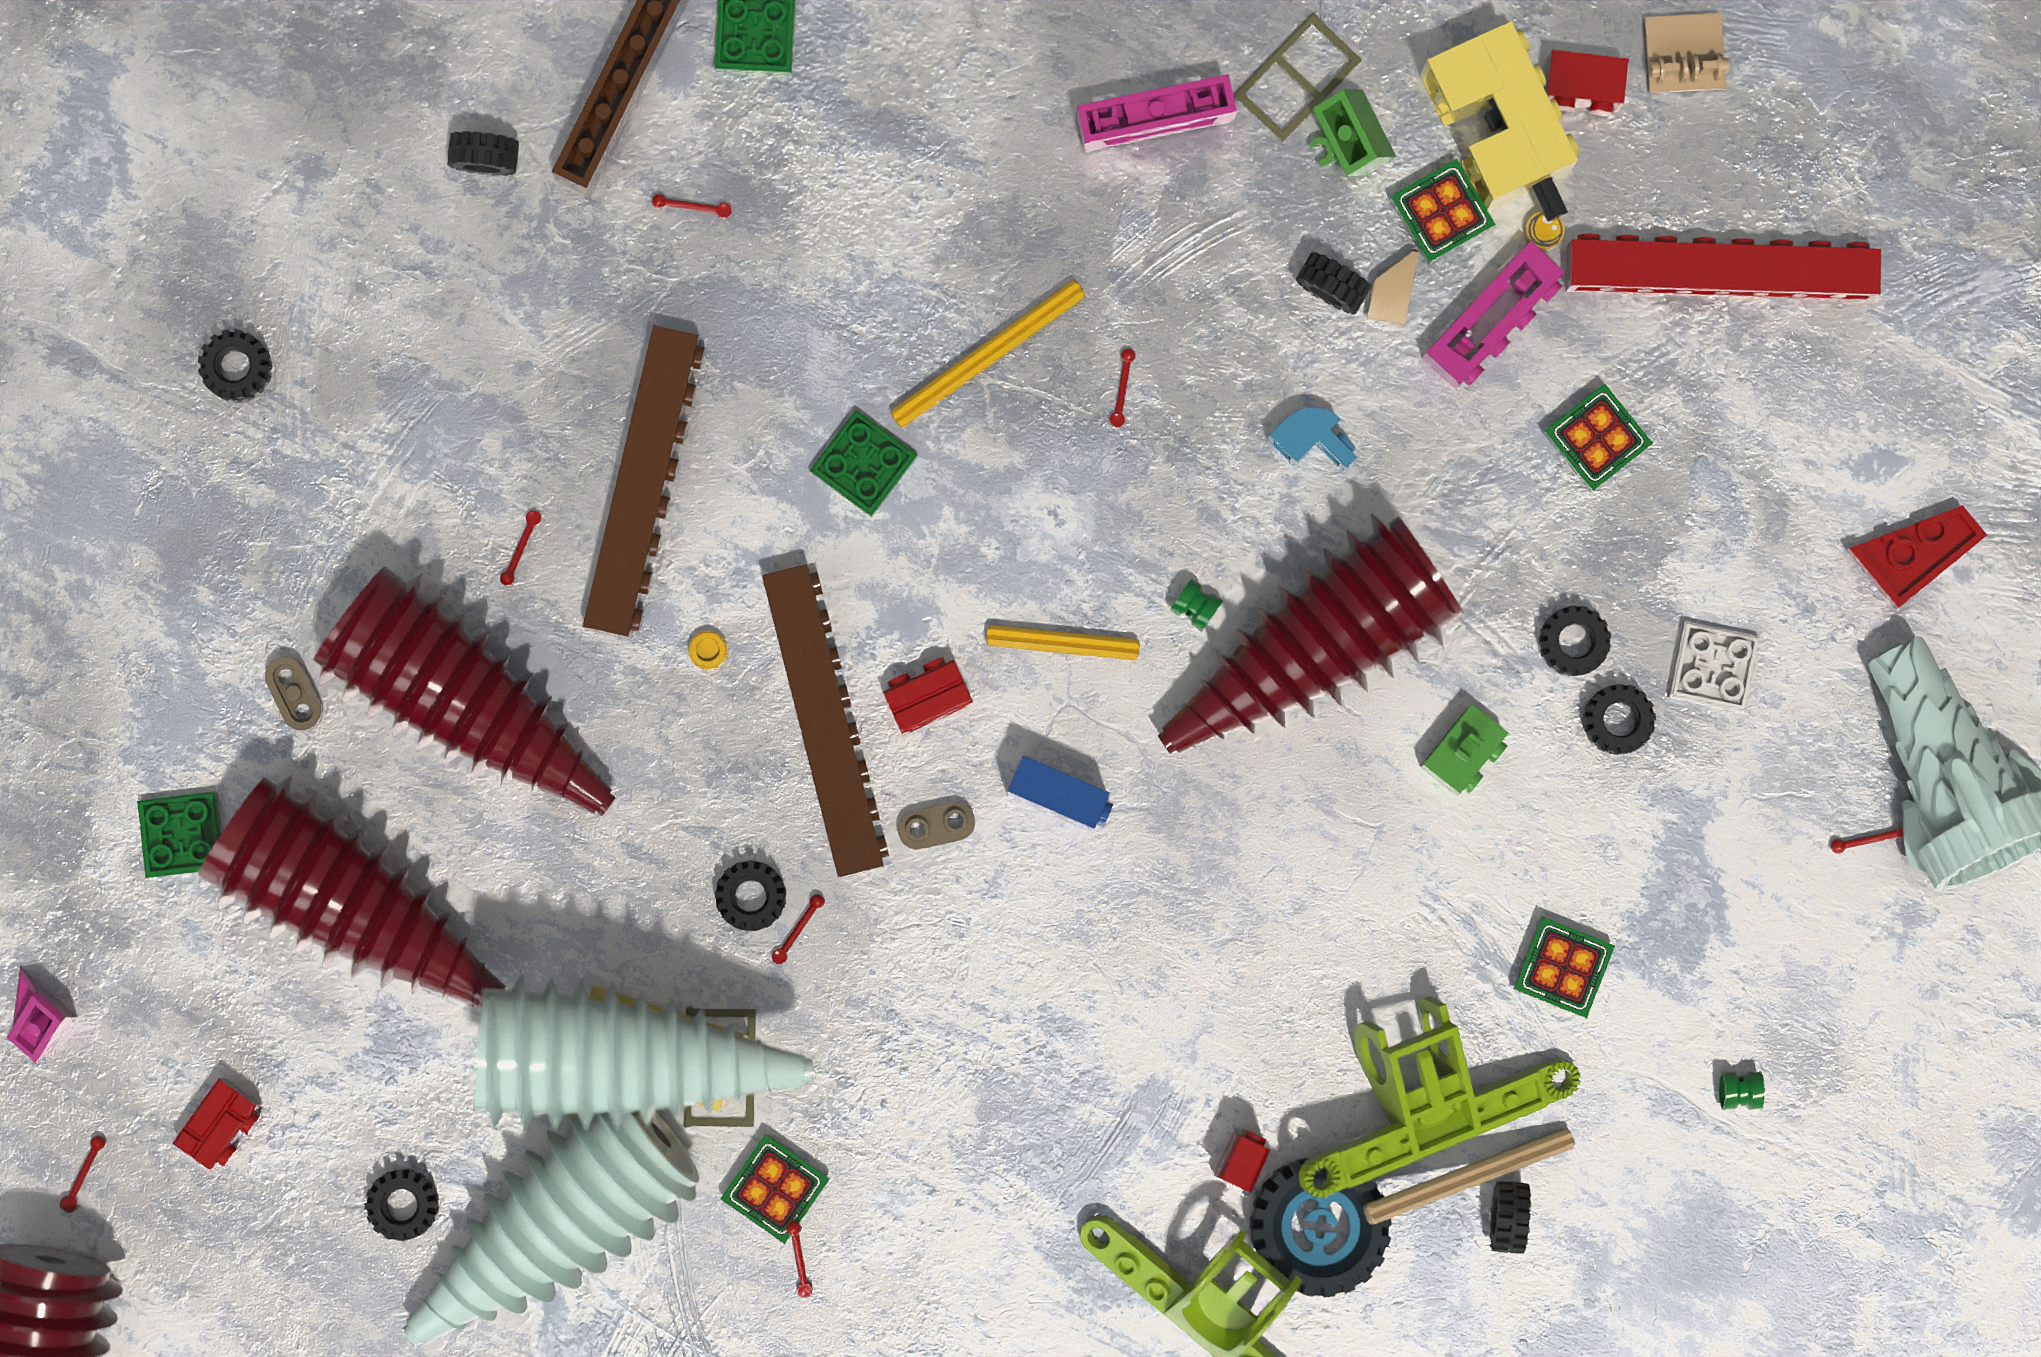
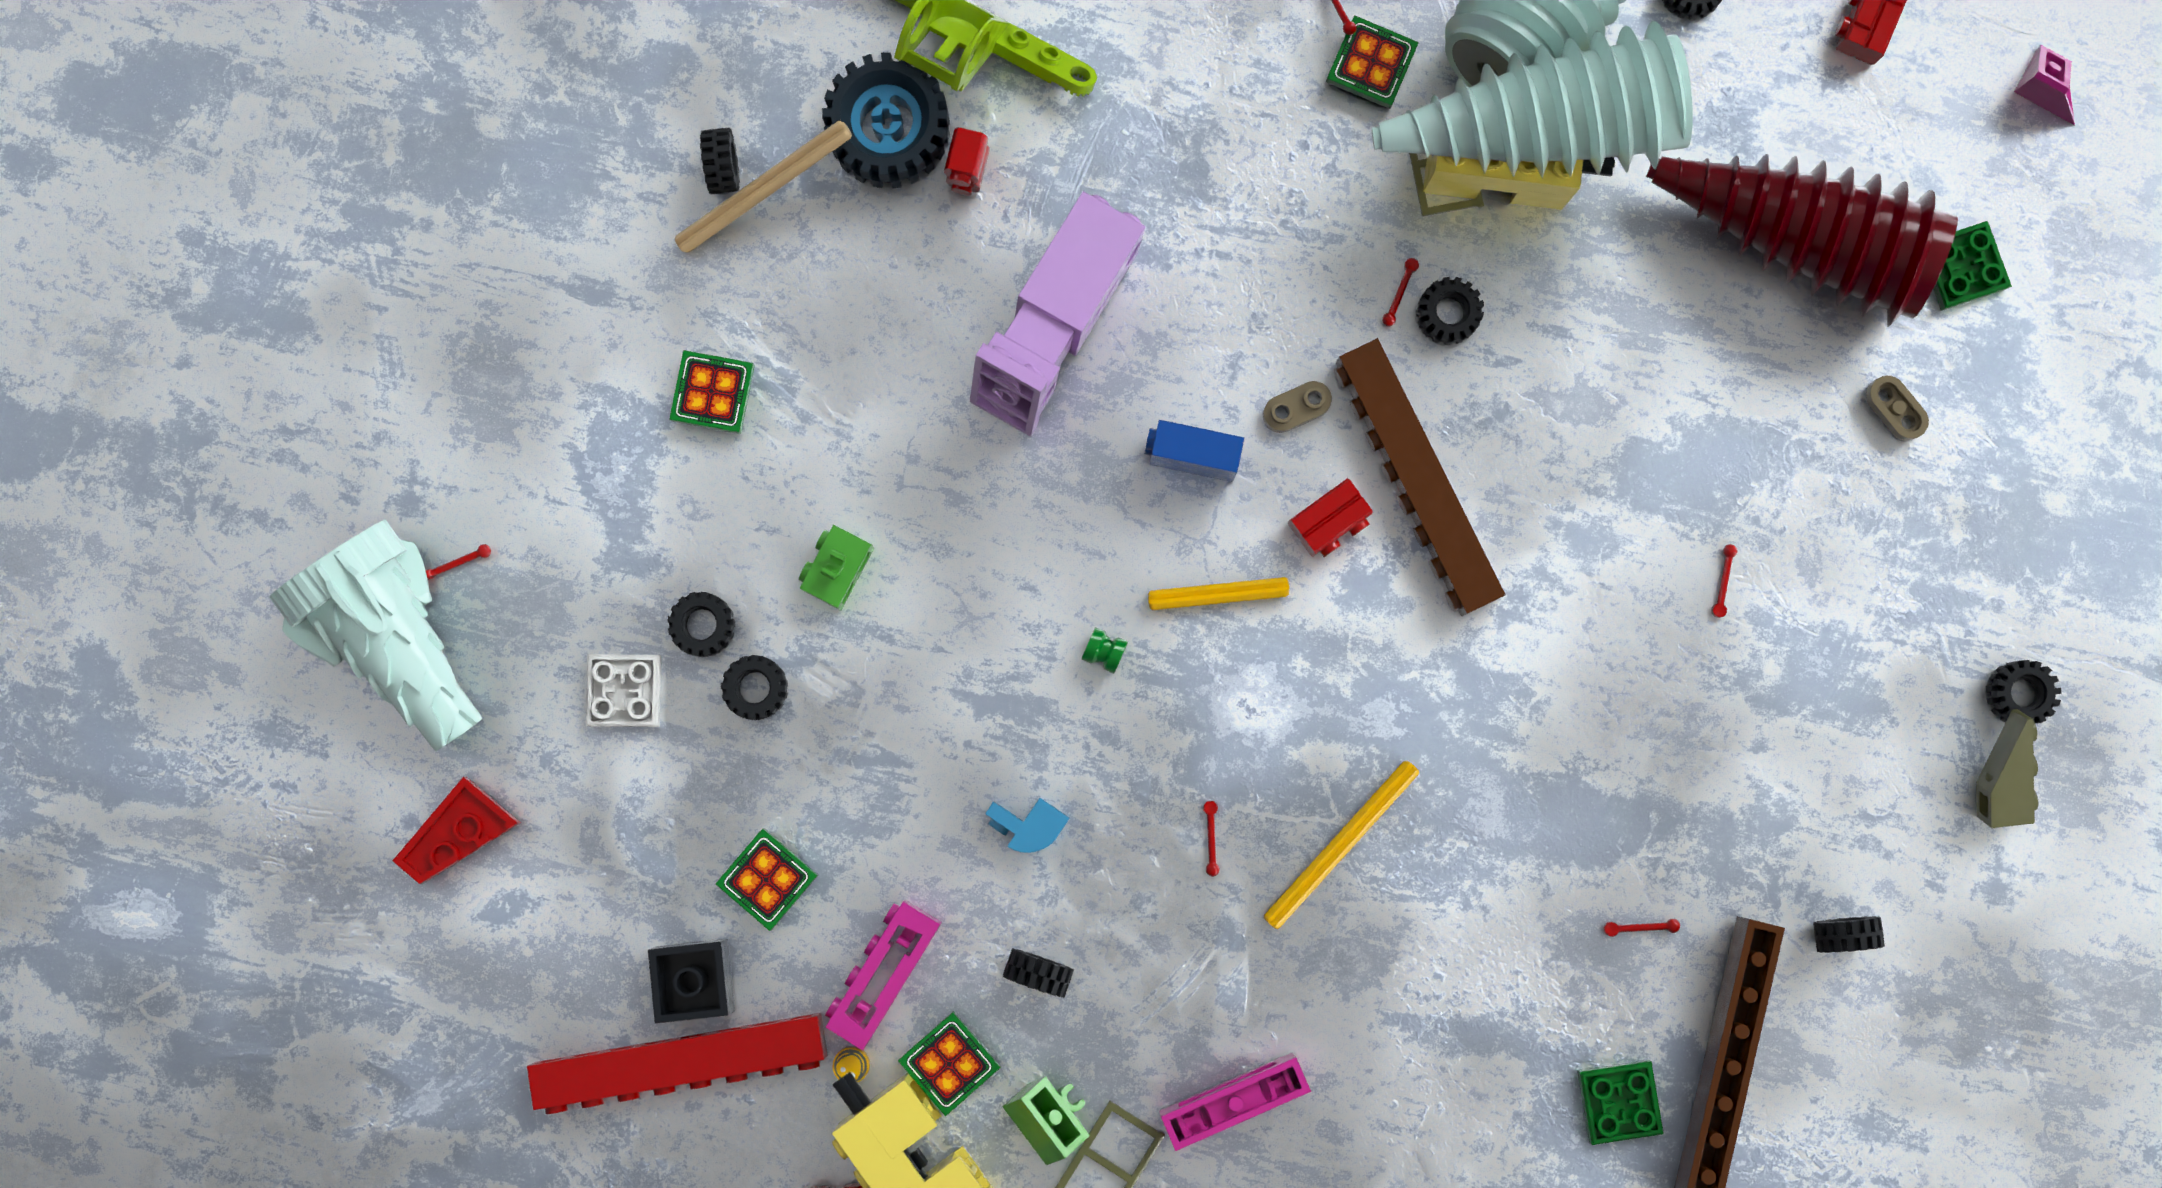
camera: 175 degrees right, 0 degrees up
dark red cone [313,566,616,816] -> none
reddish brown brick [582,325,706,640] -> none
yellow tile [688,631,728,670] -> none
green tile [810,409,918,518] -> none
dark red cone [1157,514,1464,755] -> none
lime piece [1299,996,1581,1199] -> none
tan slope [1367,249,1418,325] -> none
green wheel [1719,1072,1765,1111] -> none
none -> black brick [648,939,735,1024]
none -> lavender brick [970,191,1146,437]
none -> olive slope [1976,709,2039,828]

